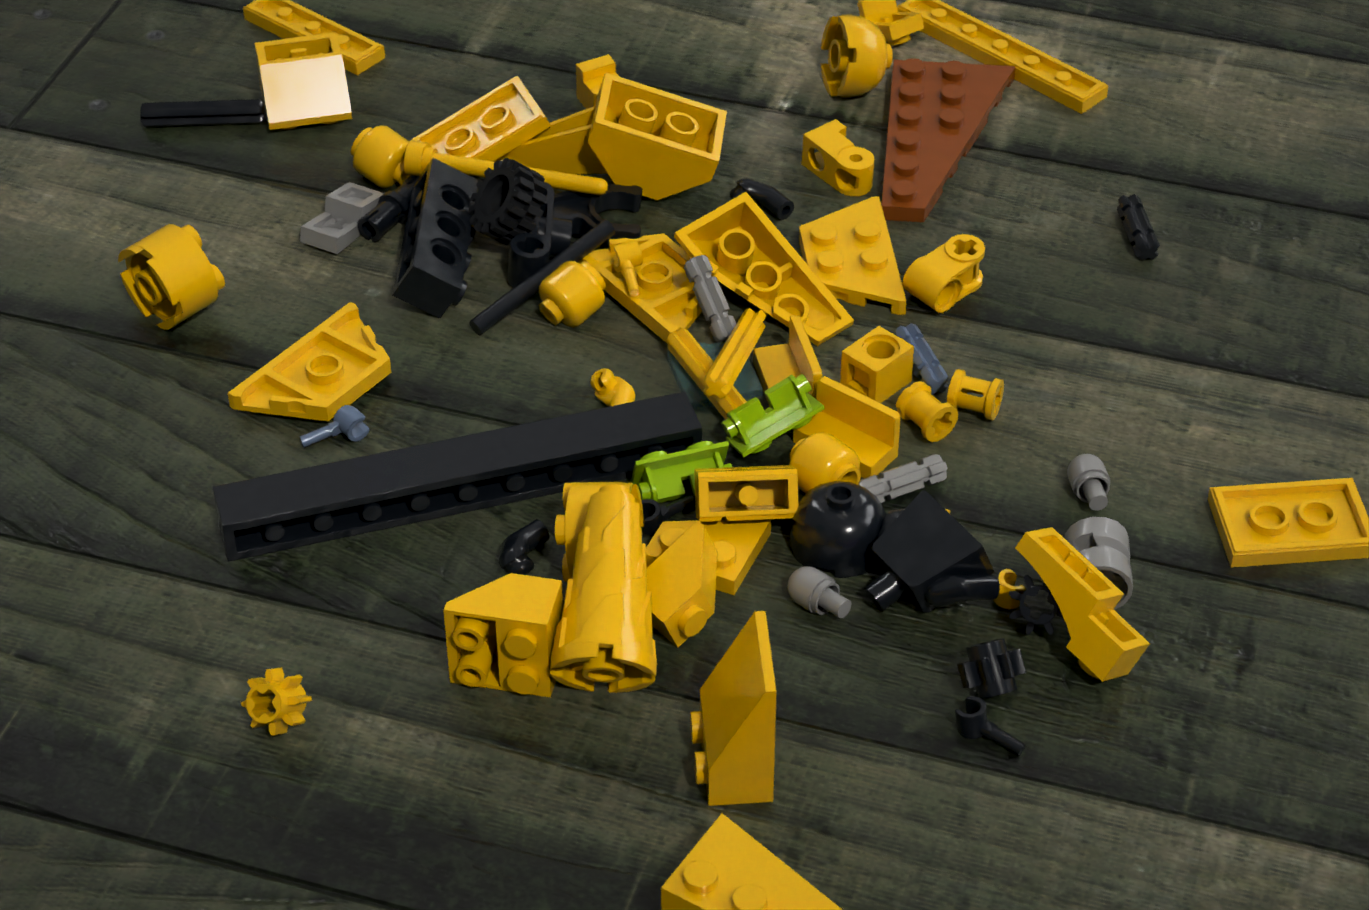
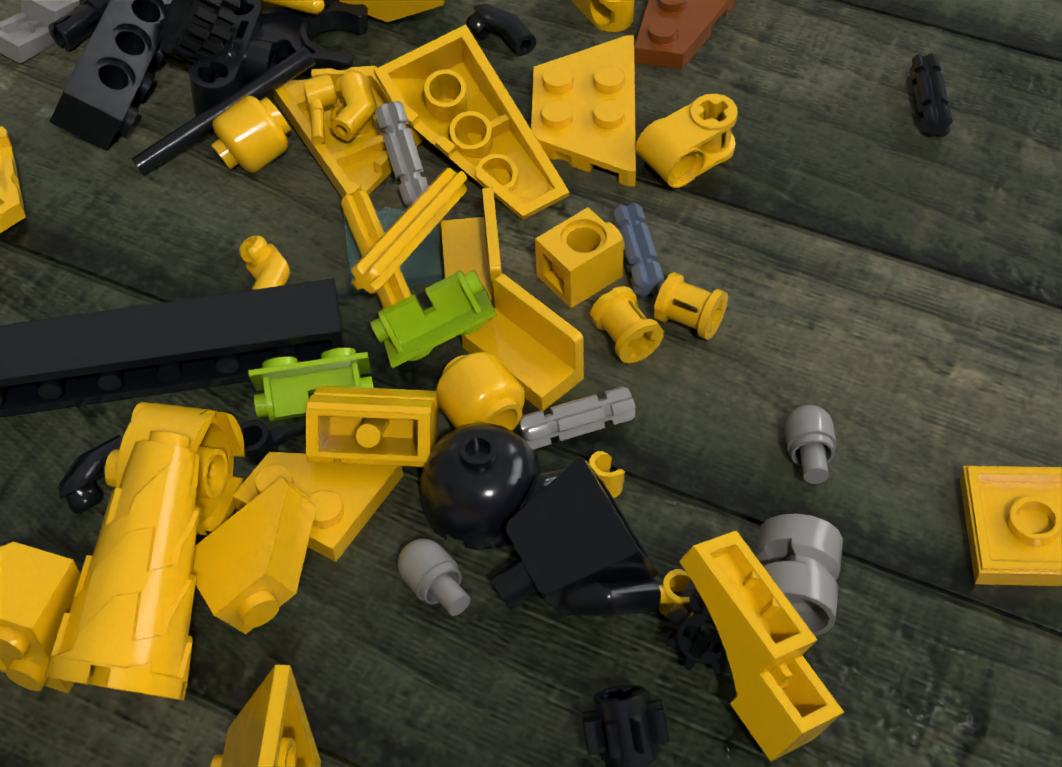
camera: 10 degrees right, 10 degrees up
none -> yellow arm [330,70,377,141]

